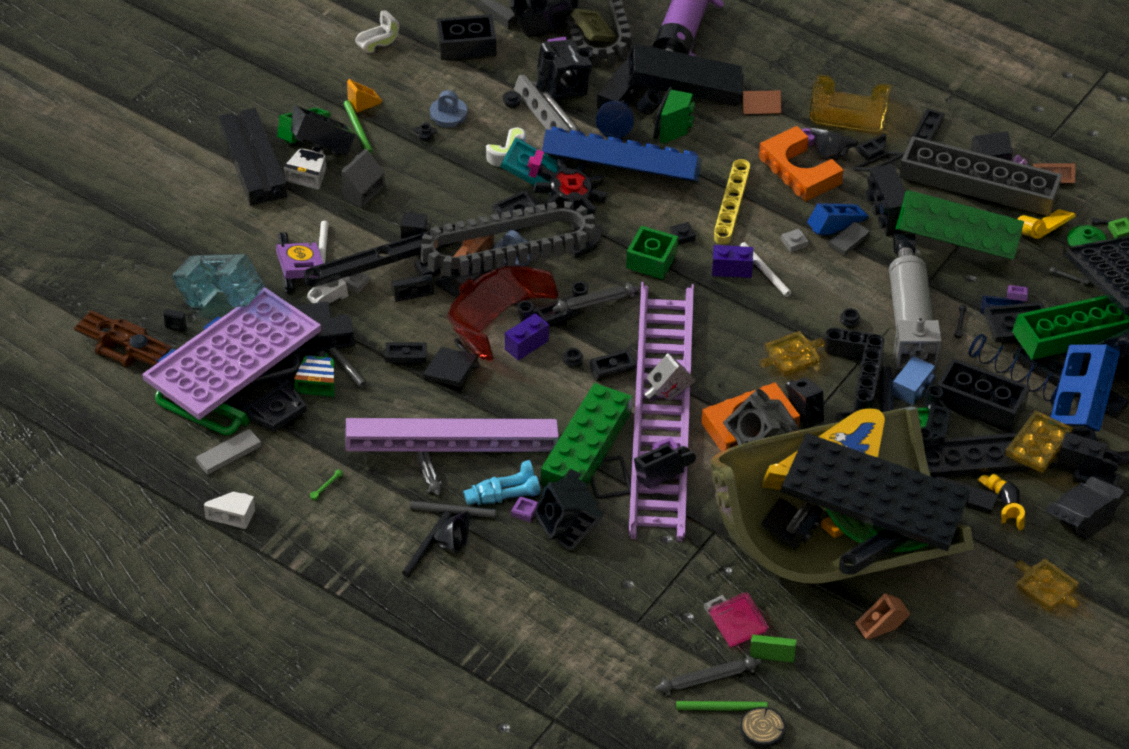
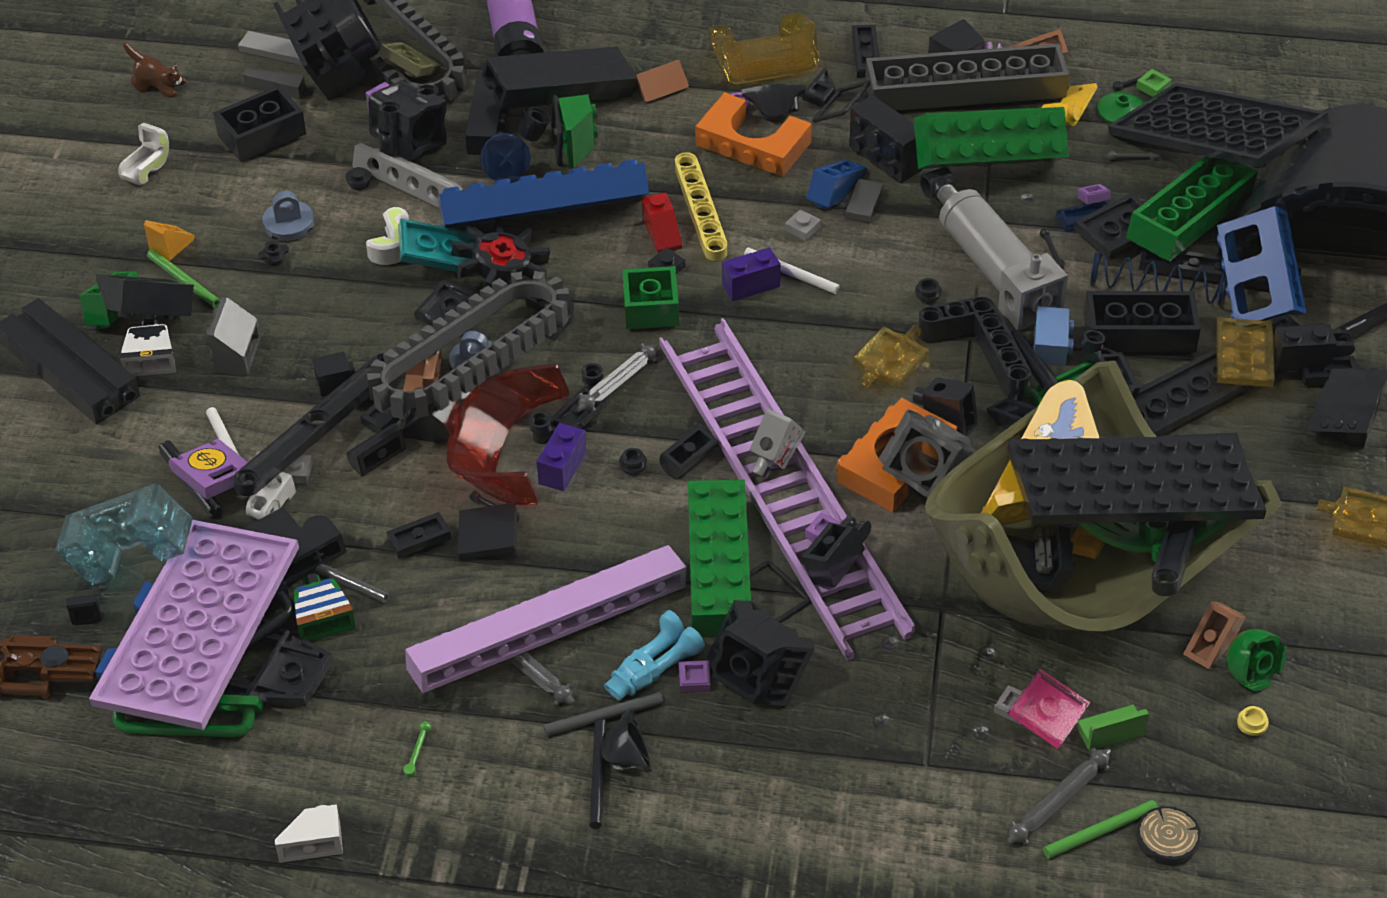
camera: 25 degrees left, 0 degrees up
light grey tile [196,429,261,475] -> none
dark pink plate [527,150,544,178] -> none
yellow piece [978,474,1025,531] -> none
none -> red slope [641,193,682,254]
none -> green cylinder [1226,629,1286,691]
none -> light yellow plate [1237,706,1269,736]

